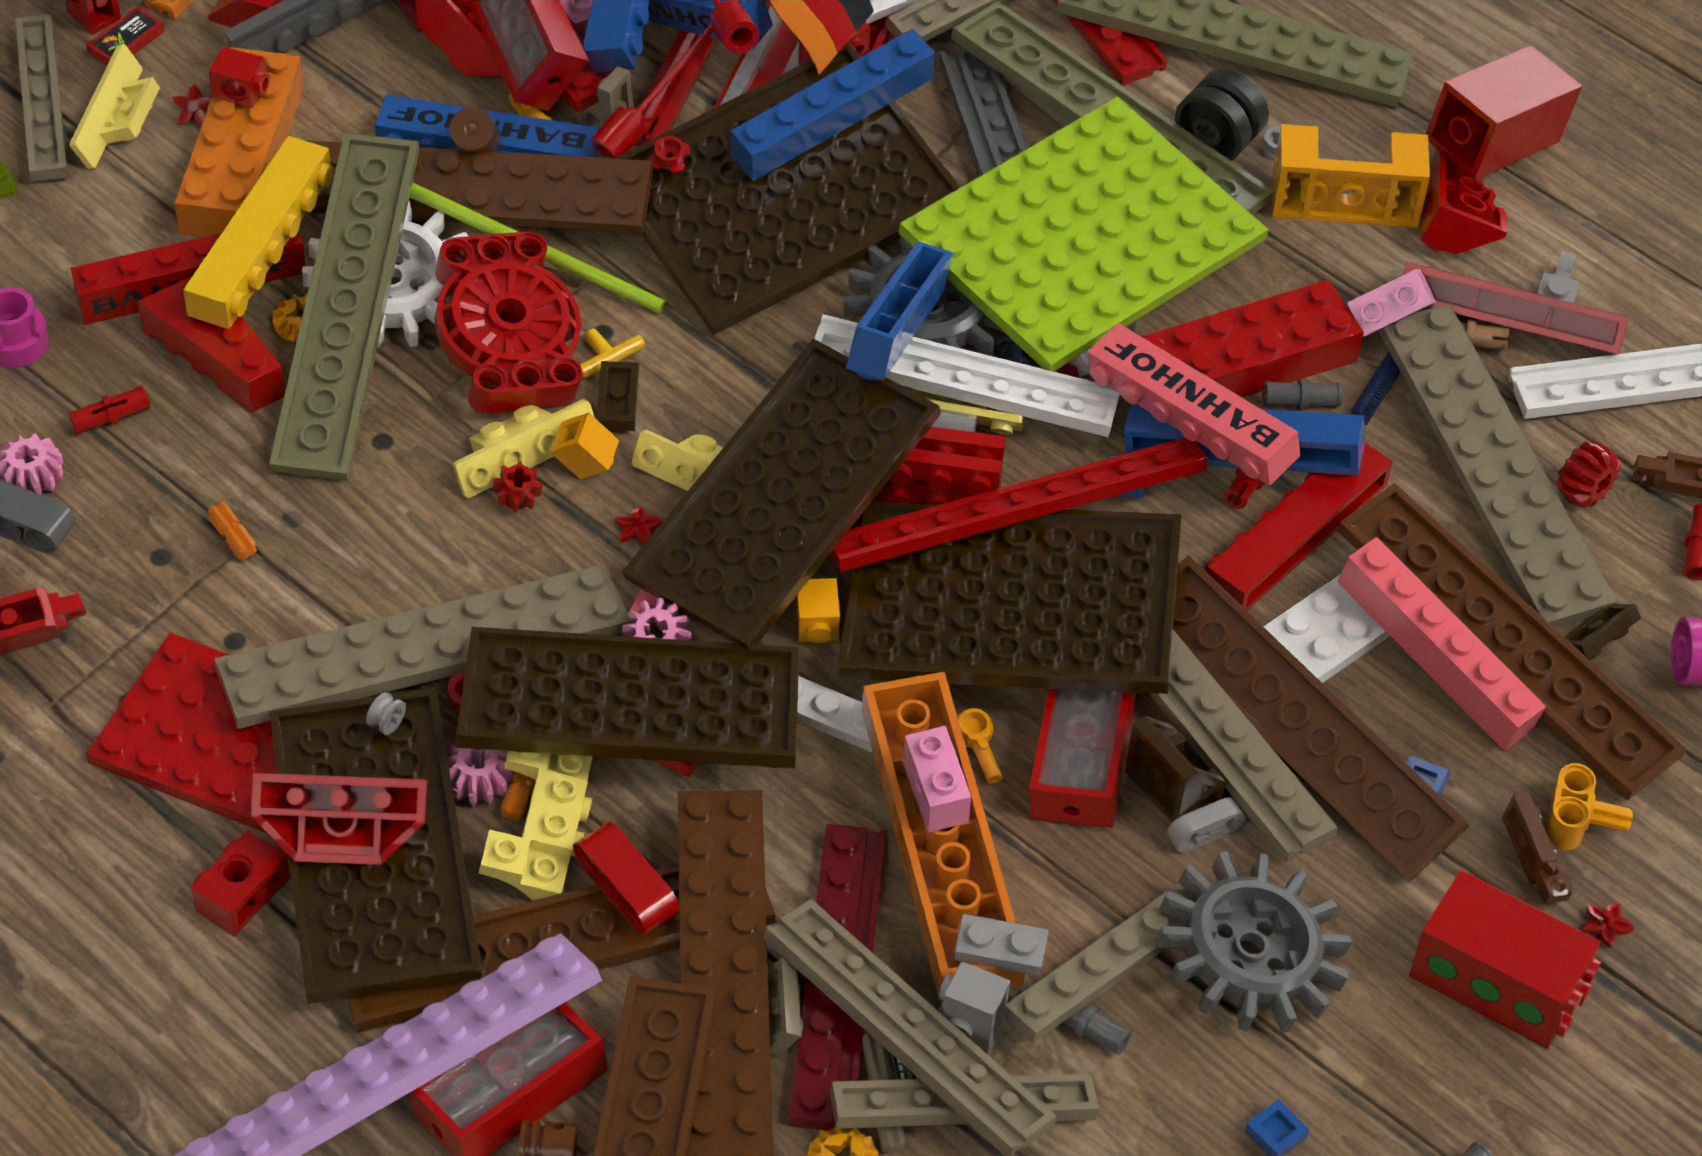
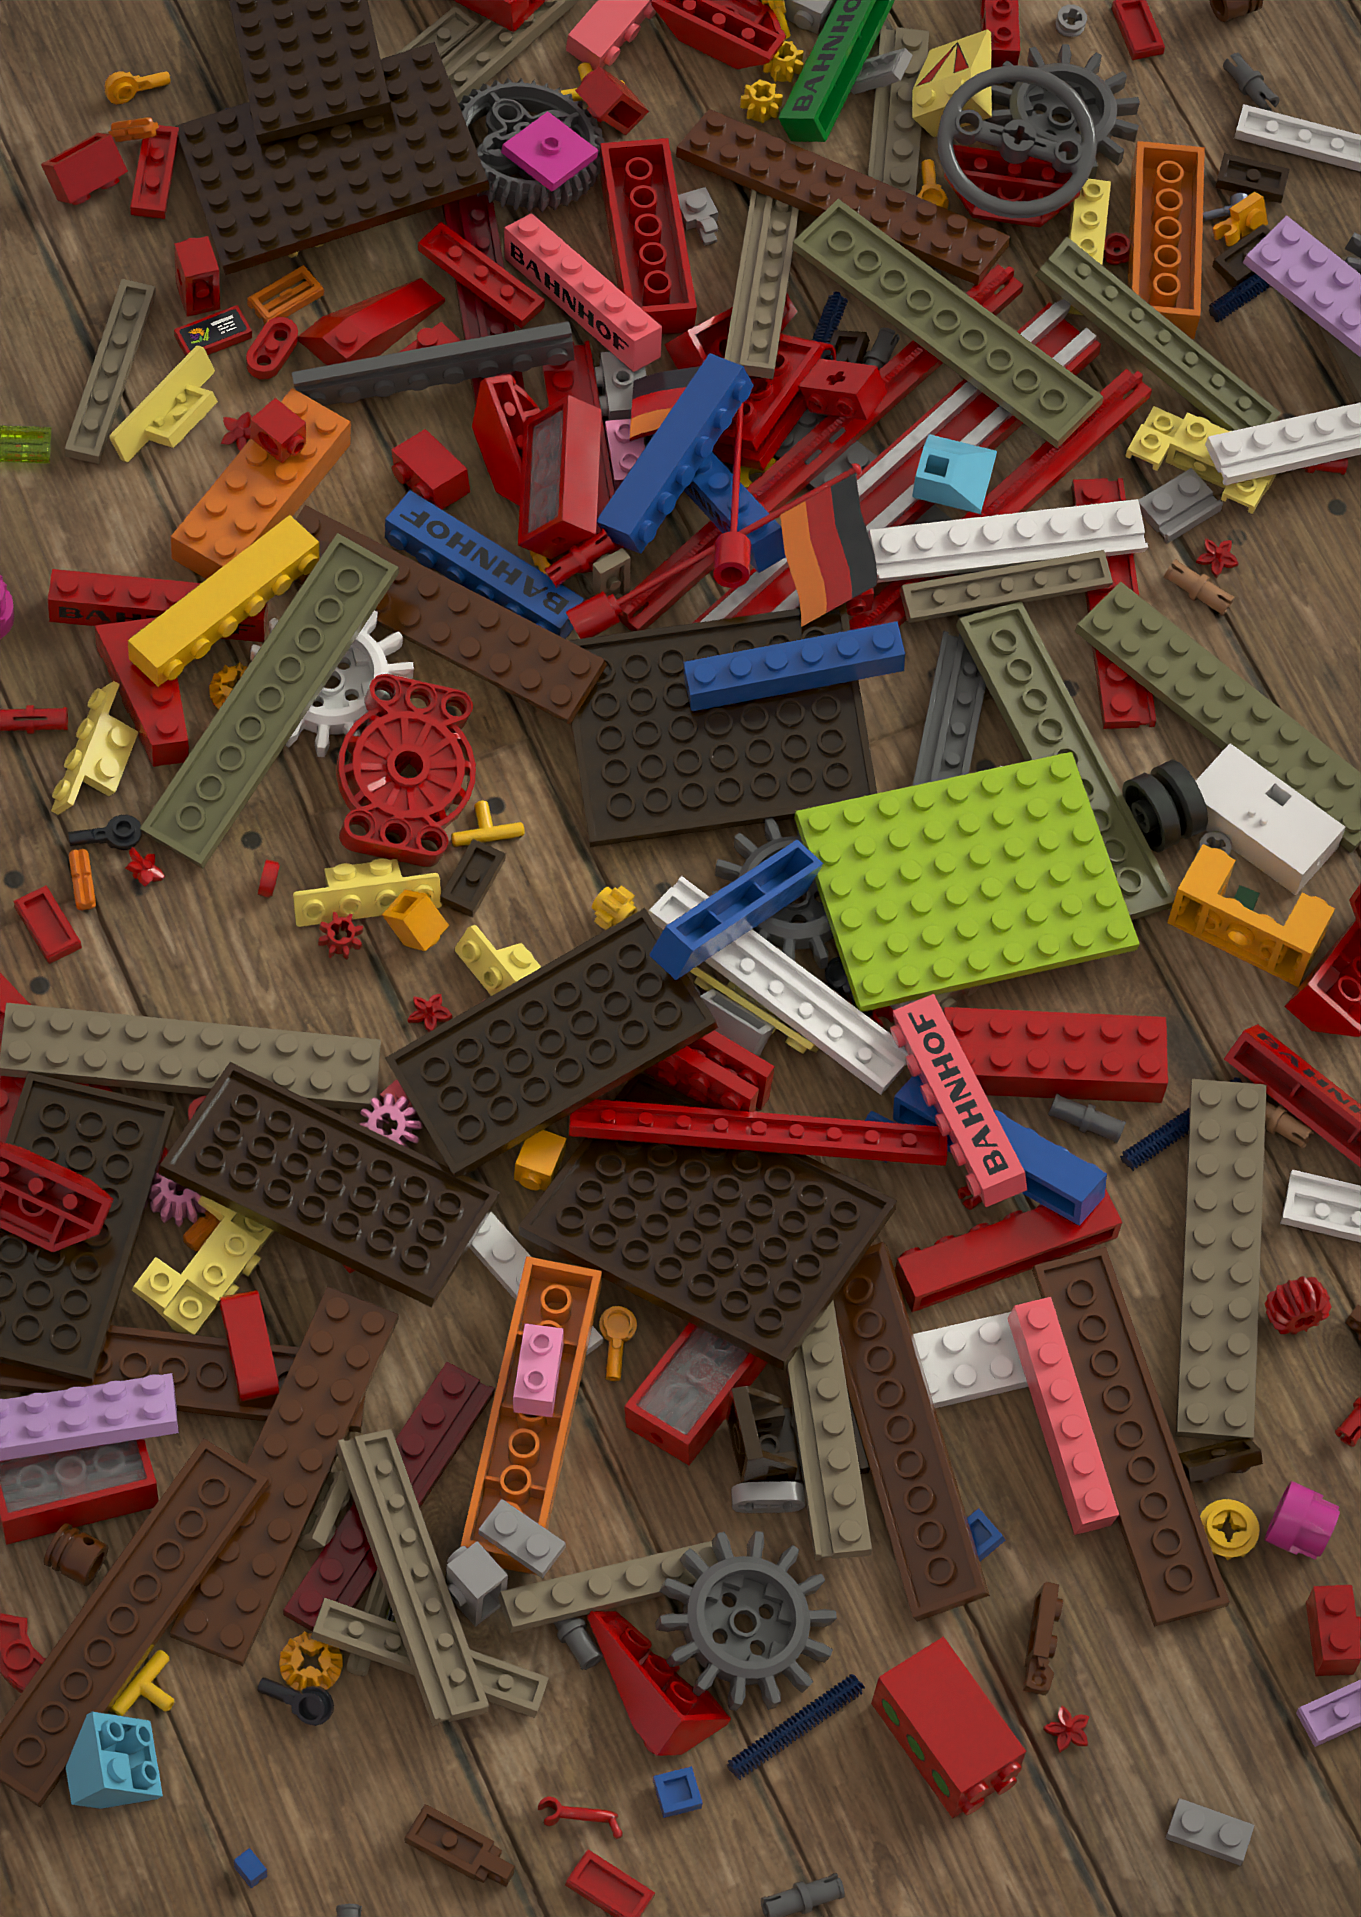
camera: 20 degrees right, 10 degrees up
light grey bush [366,692,406,735] -> none
lime piece [410,183,665,314] -> none
reddish brown piece [449,107,501,153] -> none
red plate [649,136,690,174] -> none
bright pink brick [1347,269,1436,337] -> none
light orange beam [1545,763,1633,850] -> none
none -> red tile [13,885,82,964]
none -> light yellow bracket [51,681,138,815]
none -> black plate [68,814,142,850]
none -> red plant [125,847,165,887]
none -> red plate [246,317,298,379]
none -> red tile [257,859,280,898]
none -> red brick [391,429,470,510]
none -> red pin [544,529,616,588]
none -> red wedge [587,1611,731,1756]
none -> yellow gear [591,885,637,930]
none -> dark blue axle [726,1674,865,1780]
none -> white brick [1196,744,1346,895]
none -> yellow gear [1200,1499,1260,1561]

